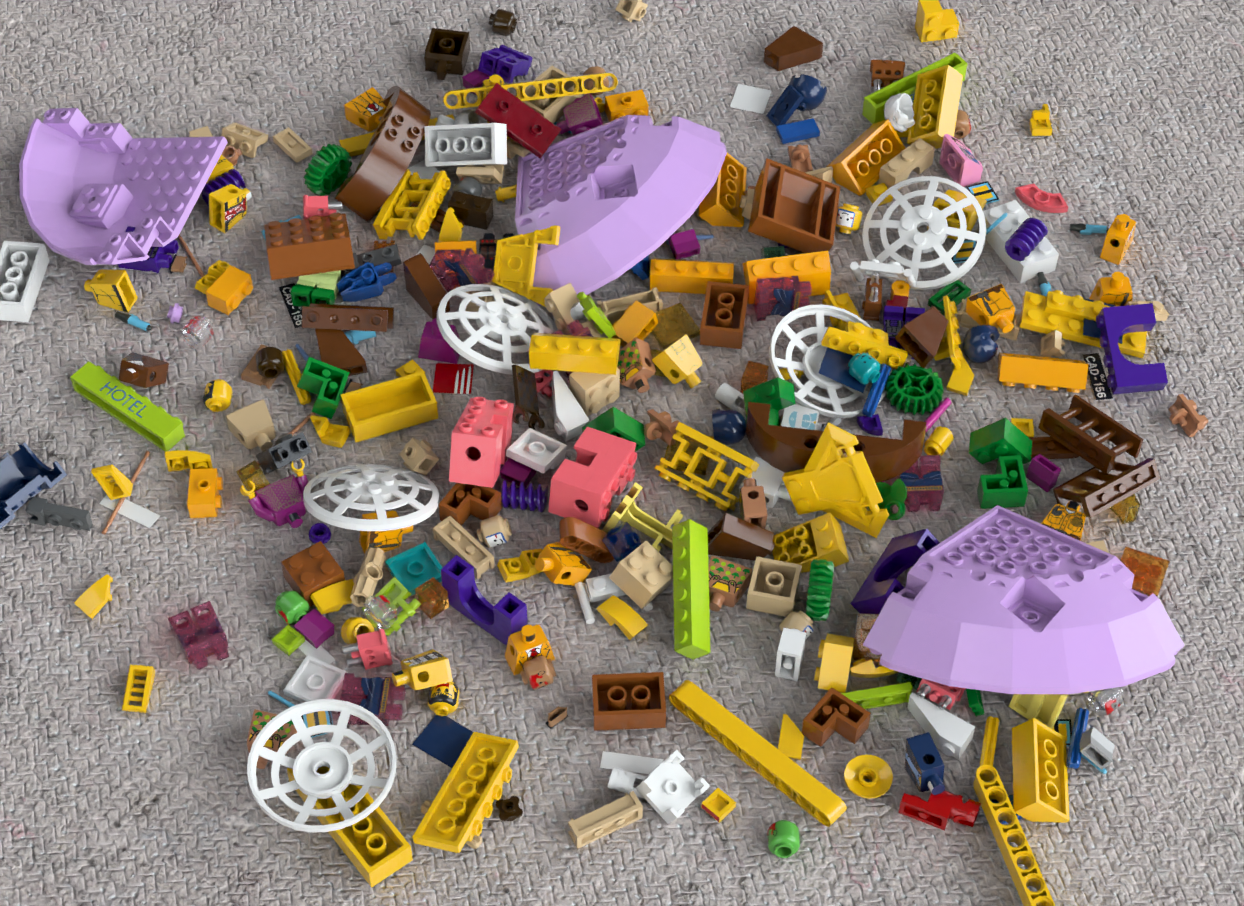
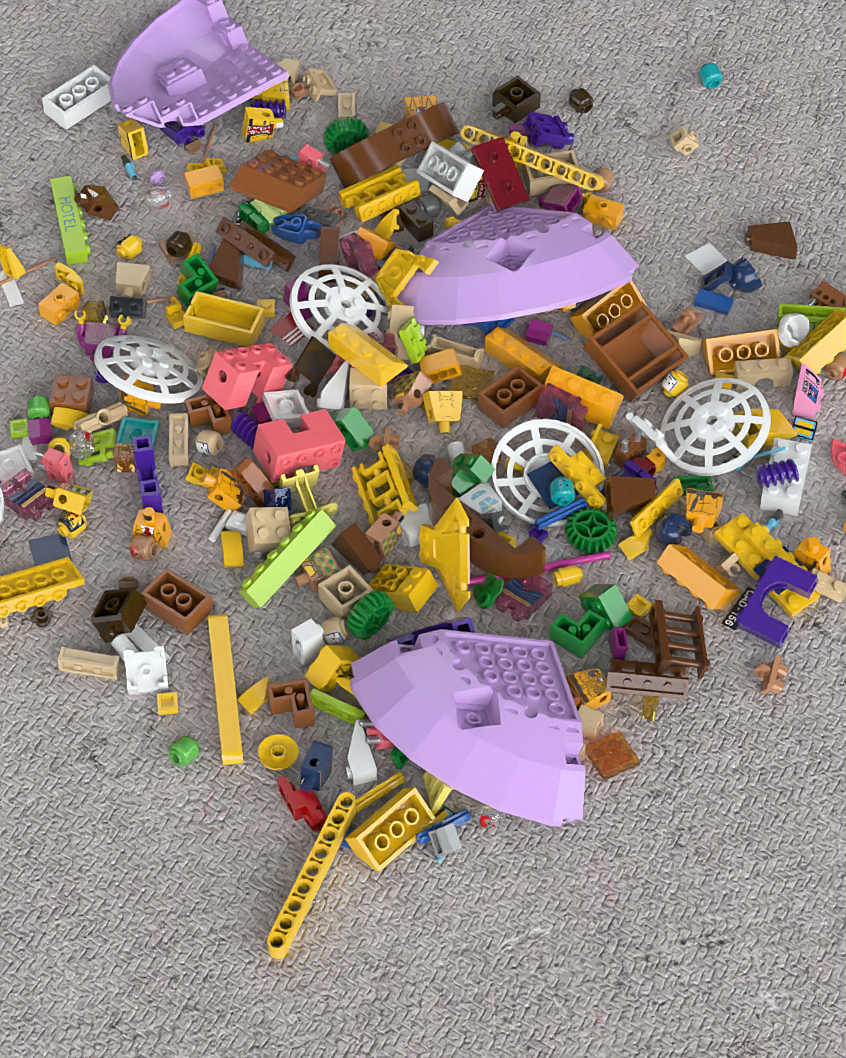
camera: 40 degrees right, 0 degrees up
none -> dark brown hinge [91,587,147,643]

